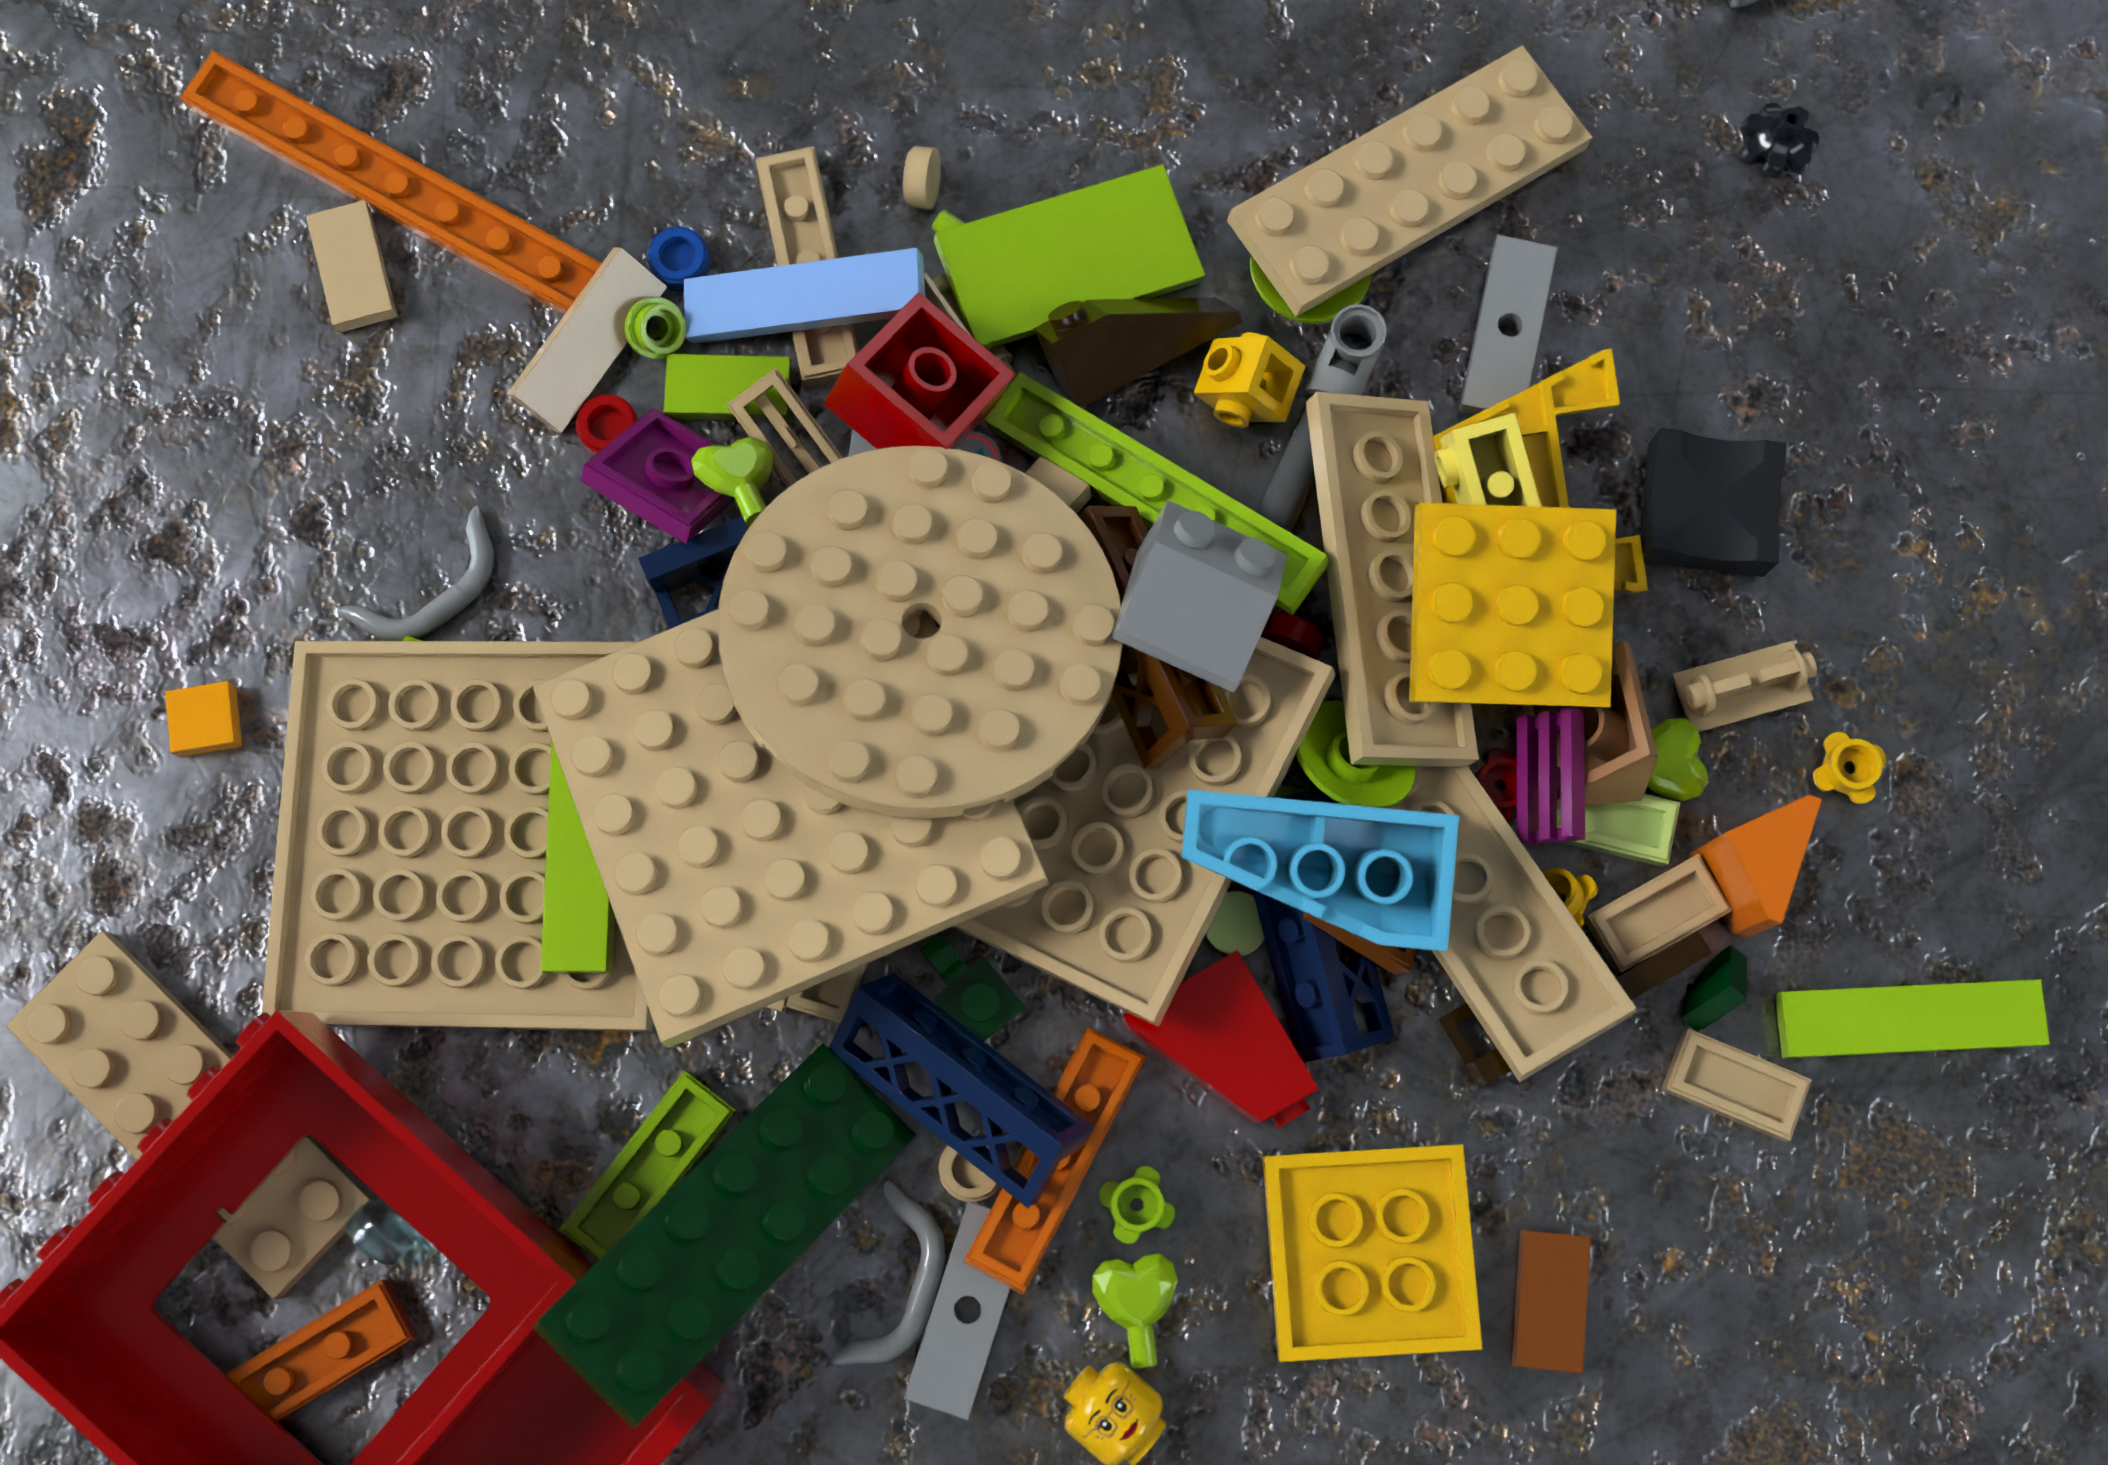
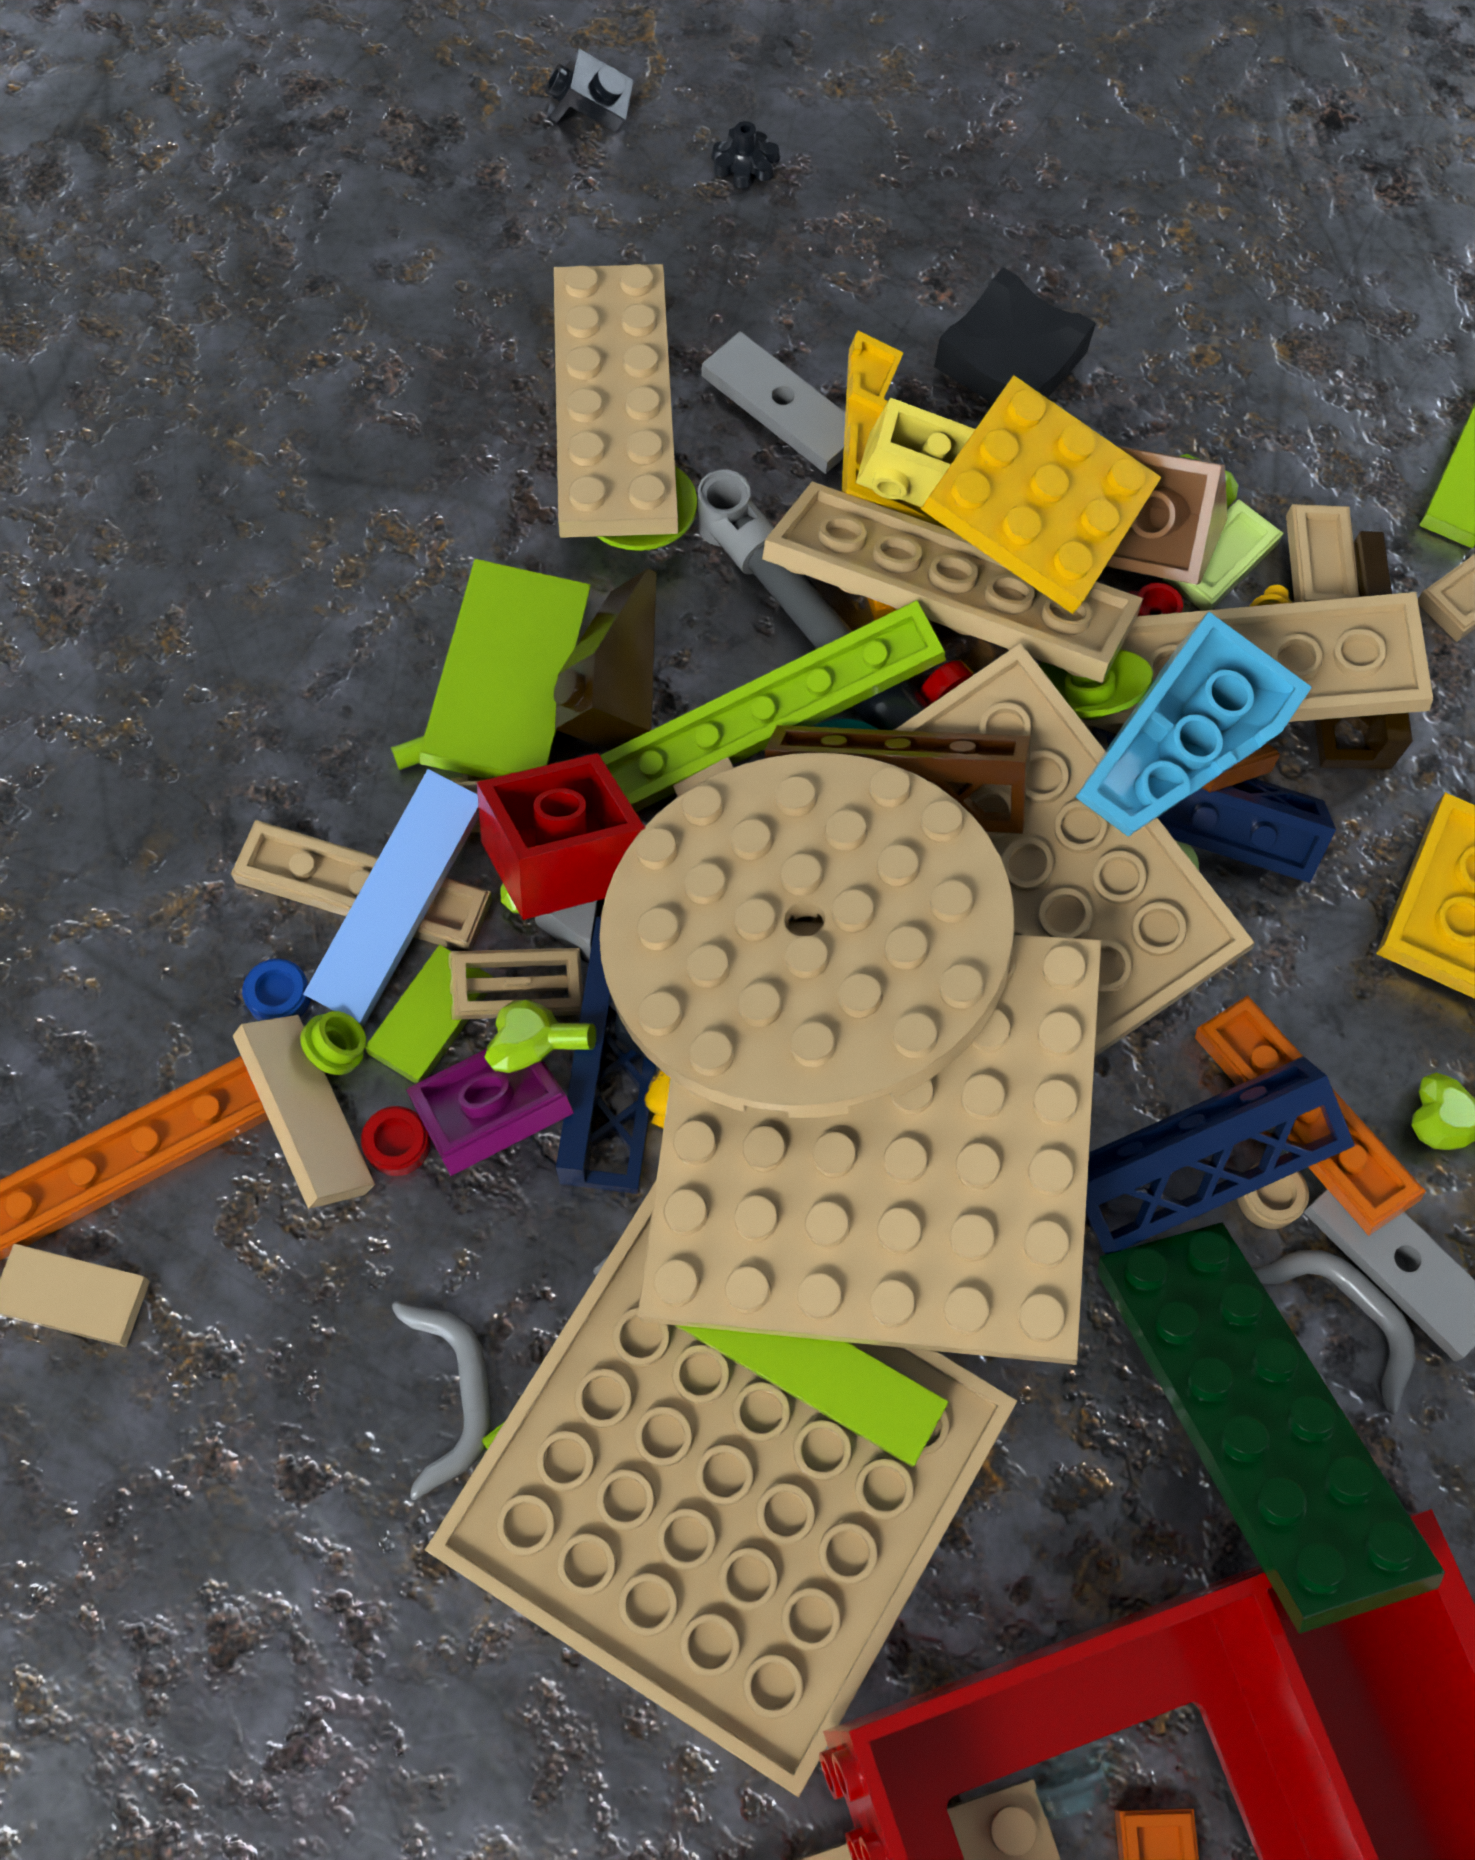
camera: 65 degrees left, 10 degrees down
light orange tile [165,681,242,757] -> none
lime tile [559,1070,739,1261] -> none
tan tile [903,146,941,210] -> none
dark green plate [920,933,1025,1042] -> none
lime plate [1099,1166,1175,1244] -> none
light grey slope [1112,500,1287,693] -> none
red slope [1121,950,1319,1128] -> none
yellow brick [1193,332,1306,428] -> none
magenta tile [1517,707,1585,846] -> none
tan hinge [1672,641,1817,732] -> none
dark green tile [1681,945,1747,1032] -> none
orange slope [1690,794,1822,940] -> none
yellow plate [1813,732,1886,804] -> none

